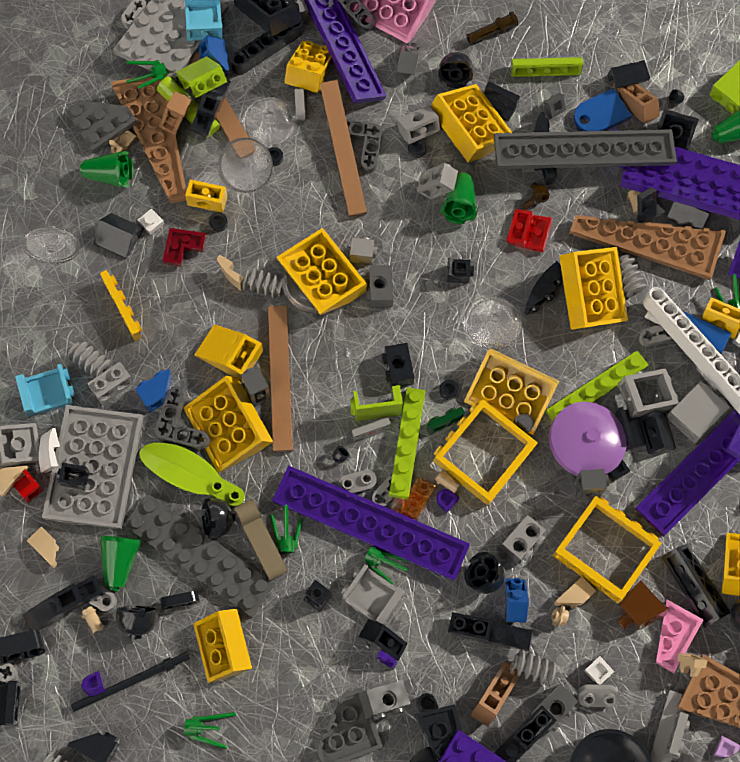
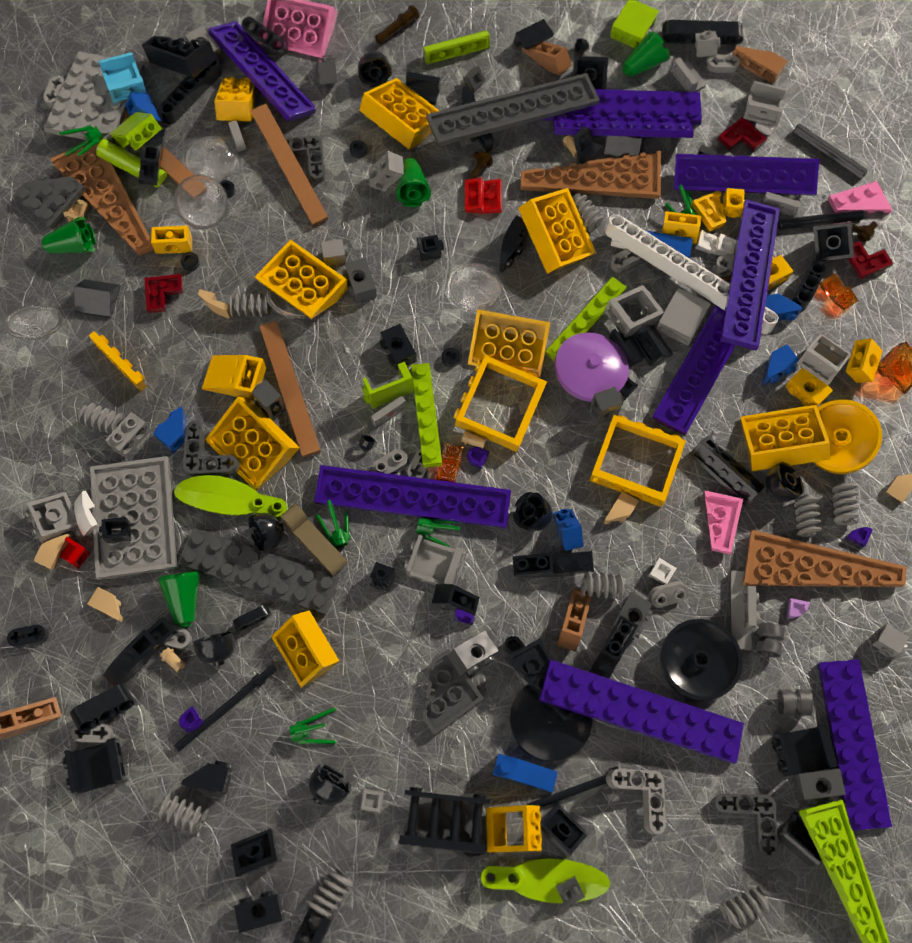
camera: 15 degrees left, 0 degrees up
medium azure panel [15,364,75,417] -> none
white plate [138,209,164,235] -> none
medium nougat brick [159,91,191,135] -> none
light grey brick [397,105,441,144] -> none
dark green plate [426,406,465,435] -> none
light grey brick [500,515,546,564] -> none
black tile [514,413,533,433] -> none
tan plate [551,606,569,627] -> none
blue tile [573,88,632,131] -> none
reddish brown torso [616,580,667,630] -> none
tan tile [677,653,708,677] -> none

